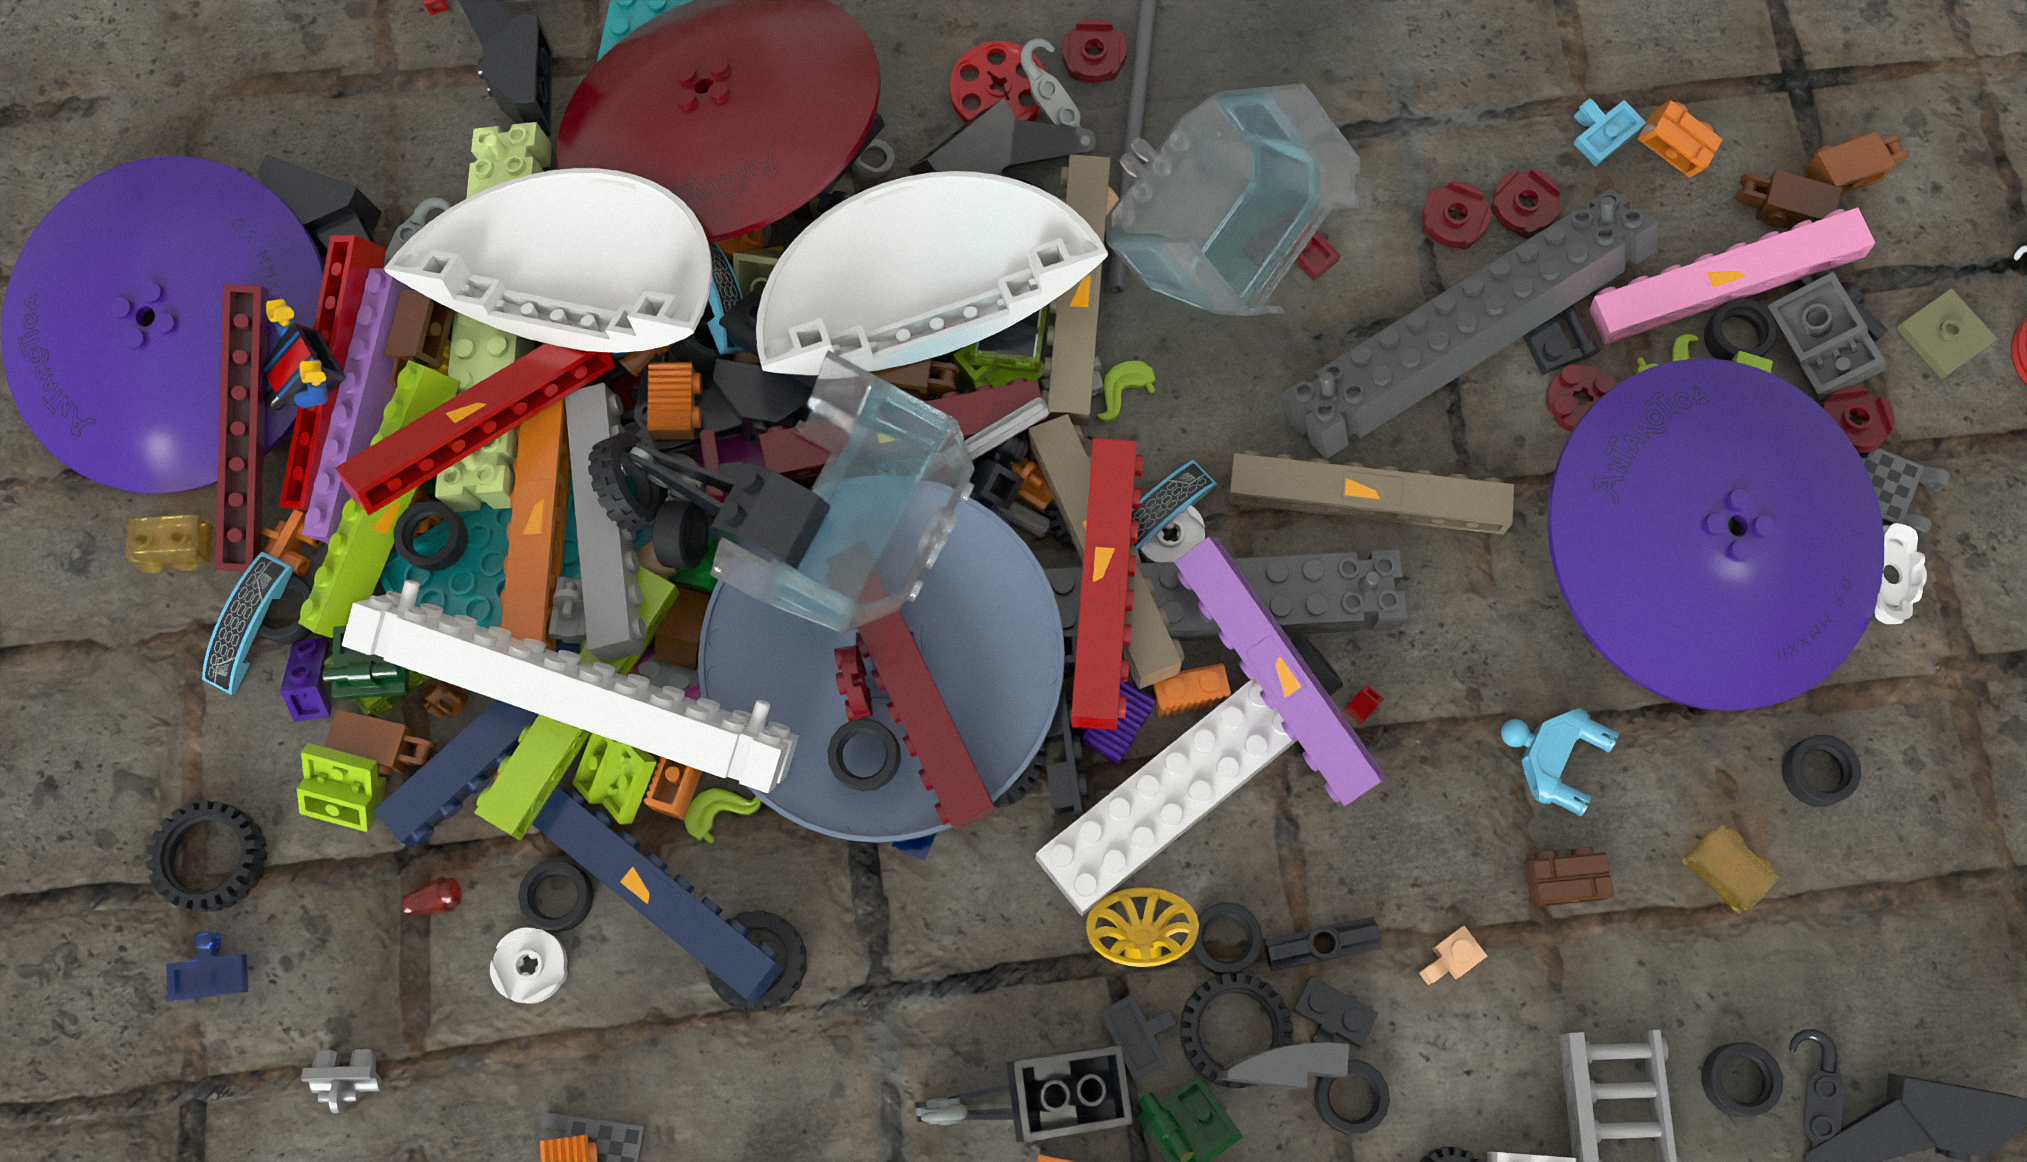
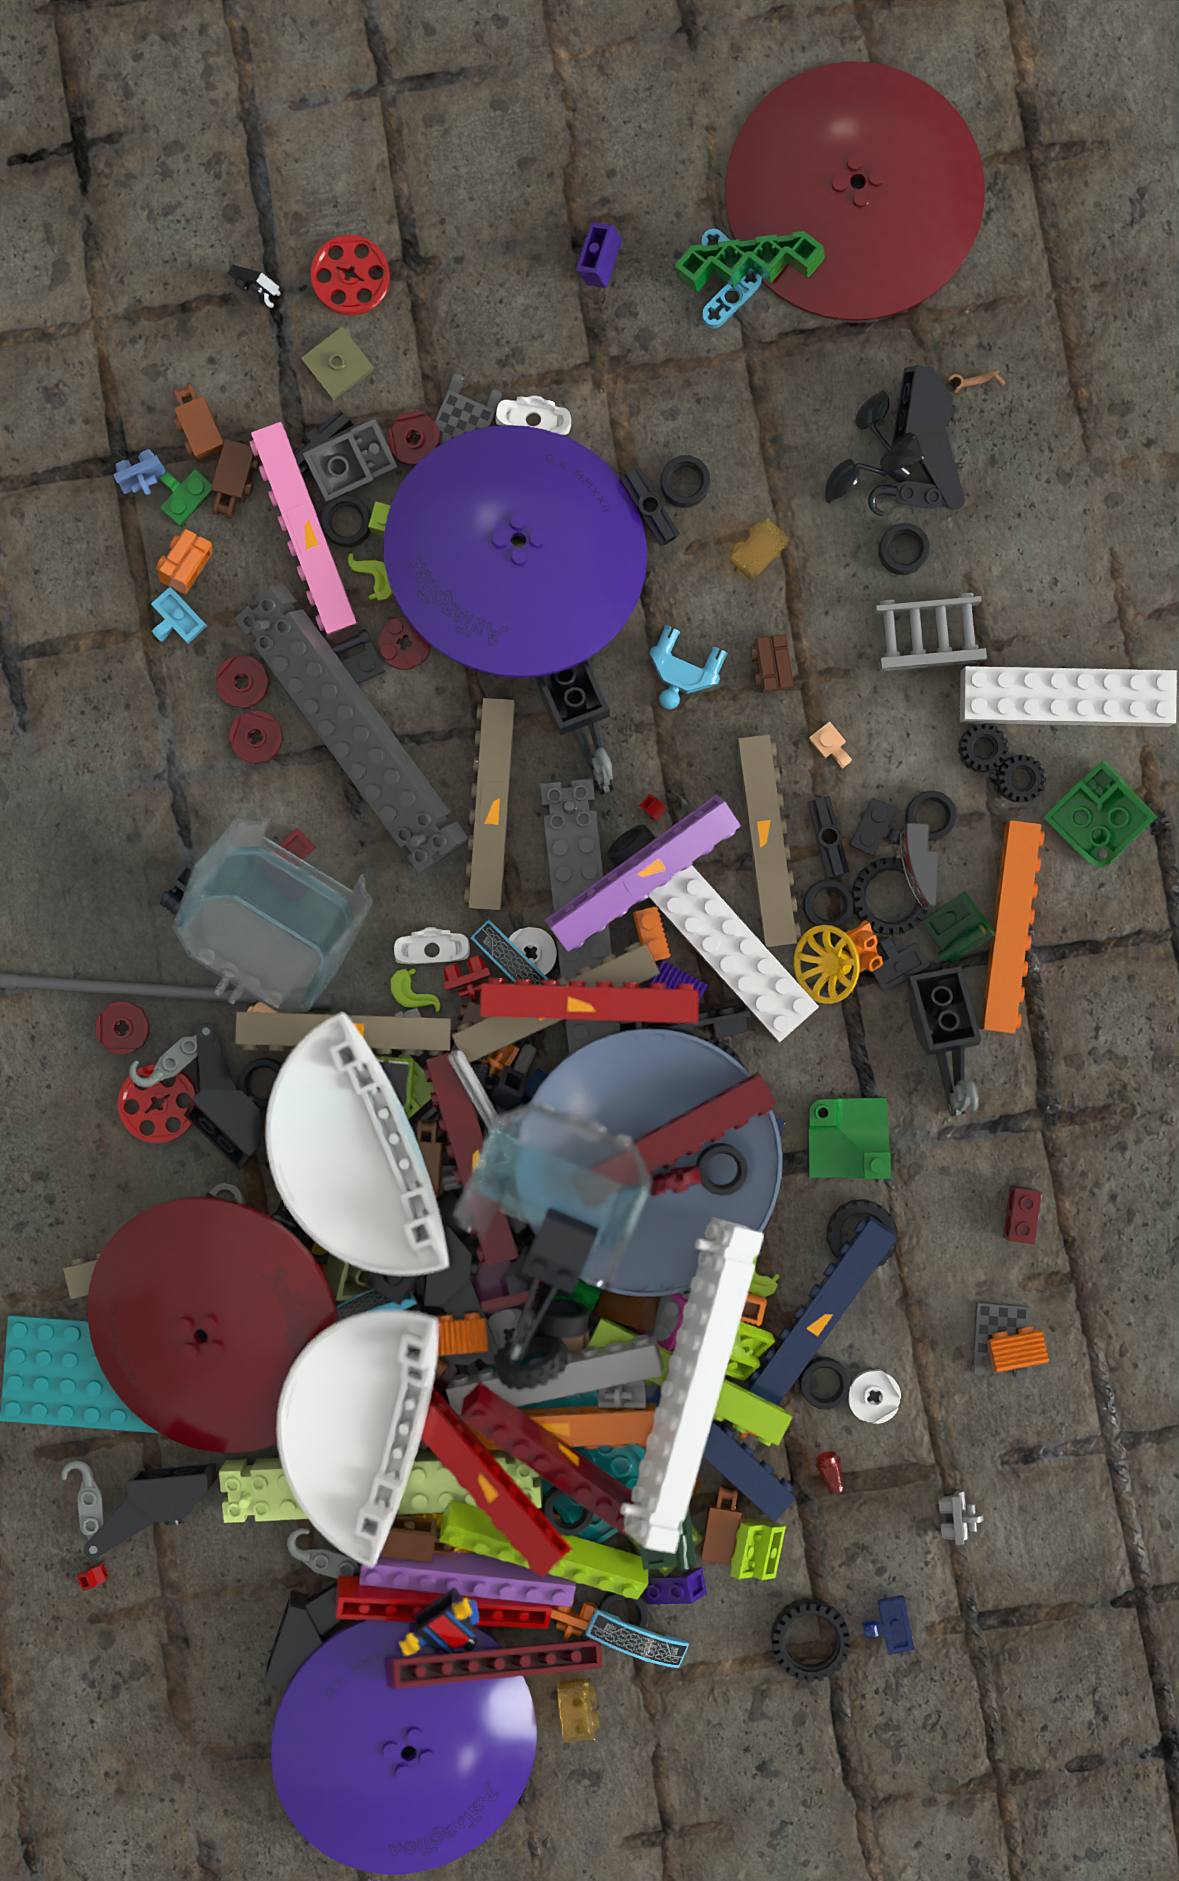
camera: 90 degrees left, 15 degrees up
none -> medium blue hips [113,449,166,495]
none -> green plate [160,469,212,527]
none -> white piece [394,927,470,964]
none -> red hips [443,955,492,1002]
none -> dark red brick [460,1382,635,1536]
none -> black slope [535,660,613,795]
none -> black piece [620,467,680,547]
none -> dark tan brick [737,734,801,947]
none -> green slope [808,1097,891,1179]
none -> black plant [825,390,925,504]
none -> orange hips [844,920,883,973]

